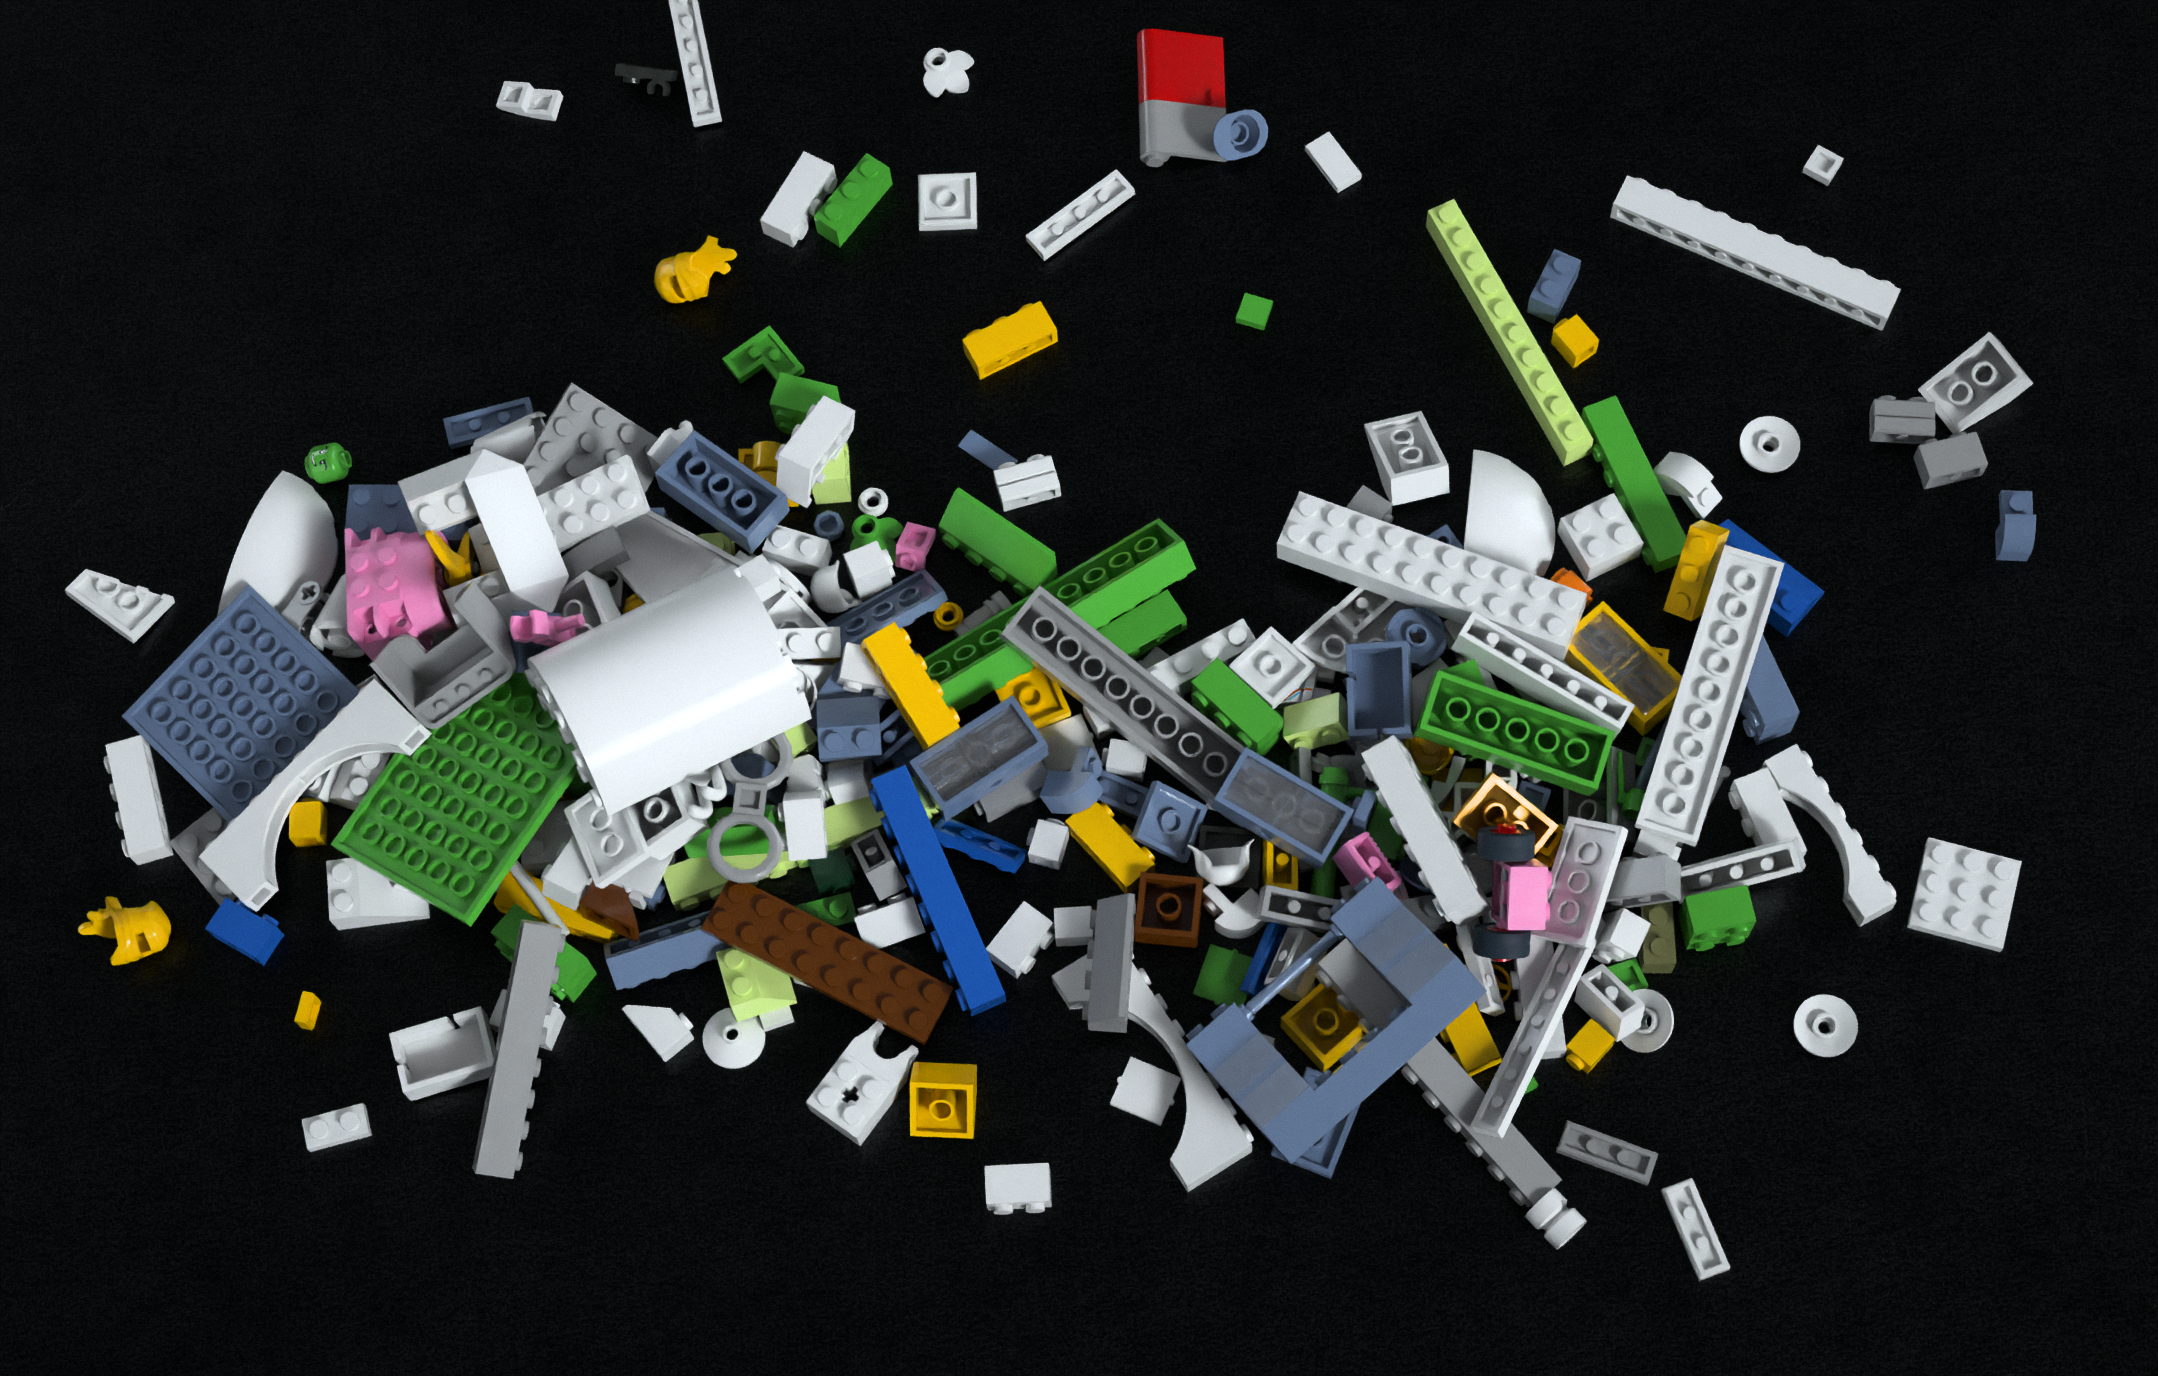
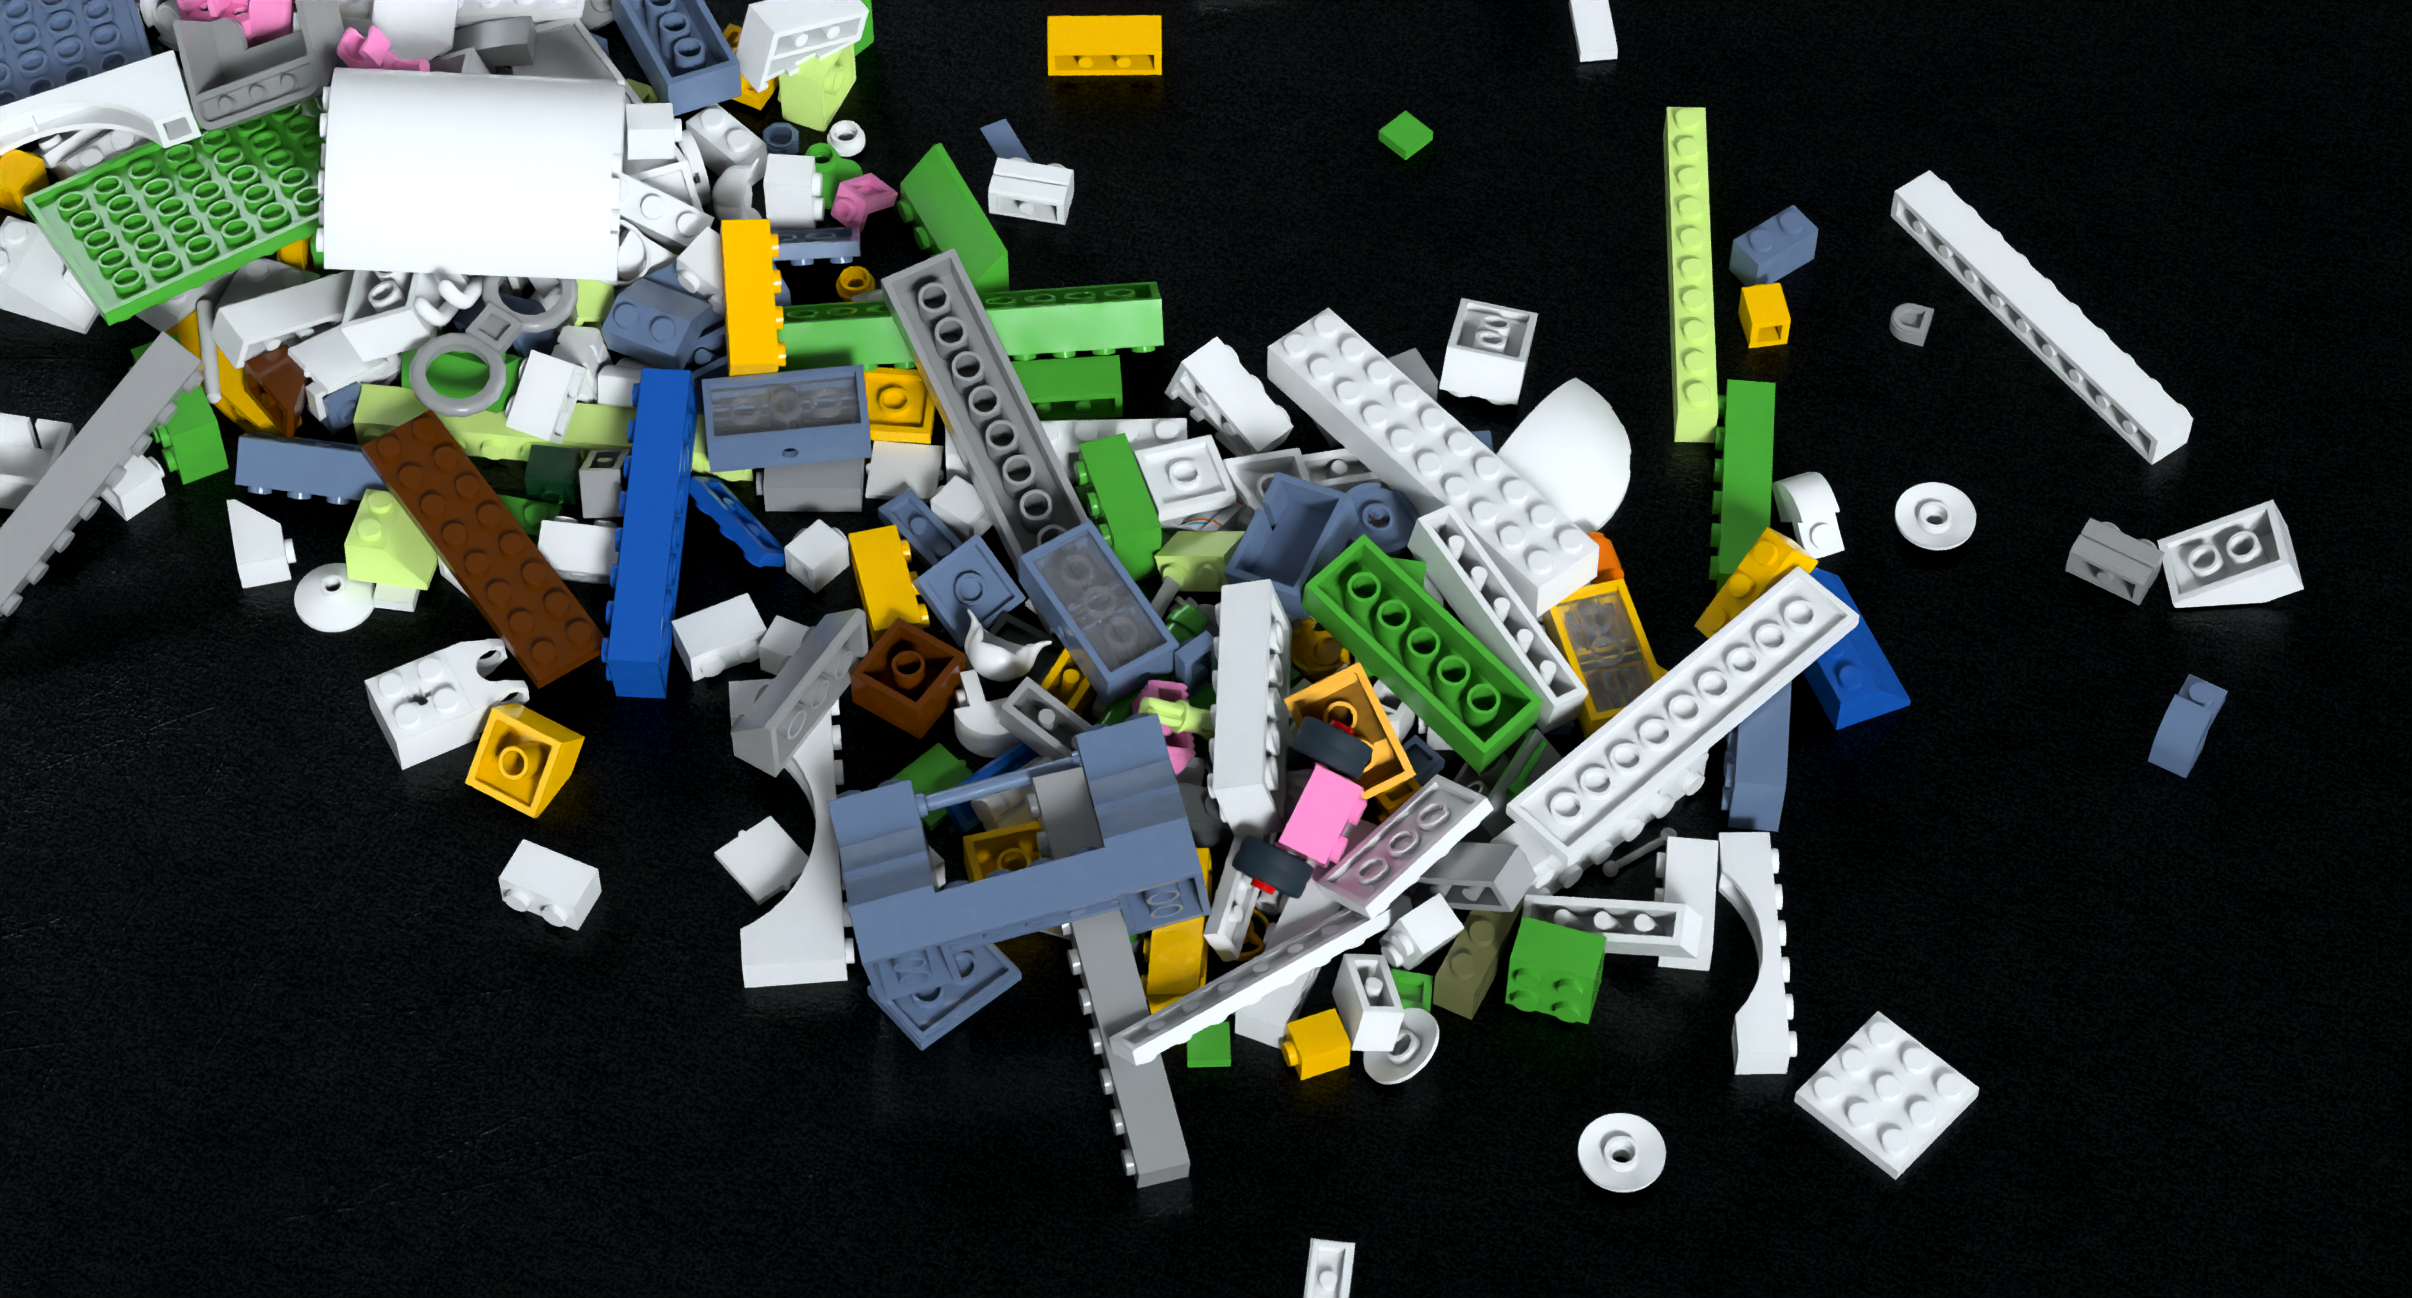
camera: 20 degrees right, 15 degrees down
white plate [564,792,652,889] -> none
sand blue brick [1039,746,1104,814] -> none
white wheel [1525,1188,1587,1250] -> none
light grey tile [1556,1120,1658,1185] -> none
white brick [1557,493,1643,582] -> none
white plate [1802,145,1844,186] -> none
light grey brick [1913,432,1988,490] -> none
none -> yellowish green axle [1138,697,1215,738]
none -> white wedge [1165,336,1294,457]
none -> light grey tile [1889,303,1934,347]

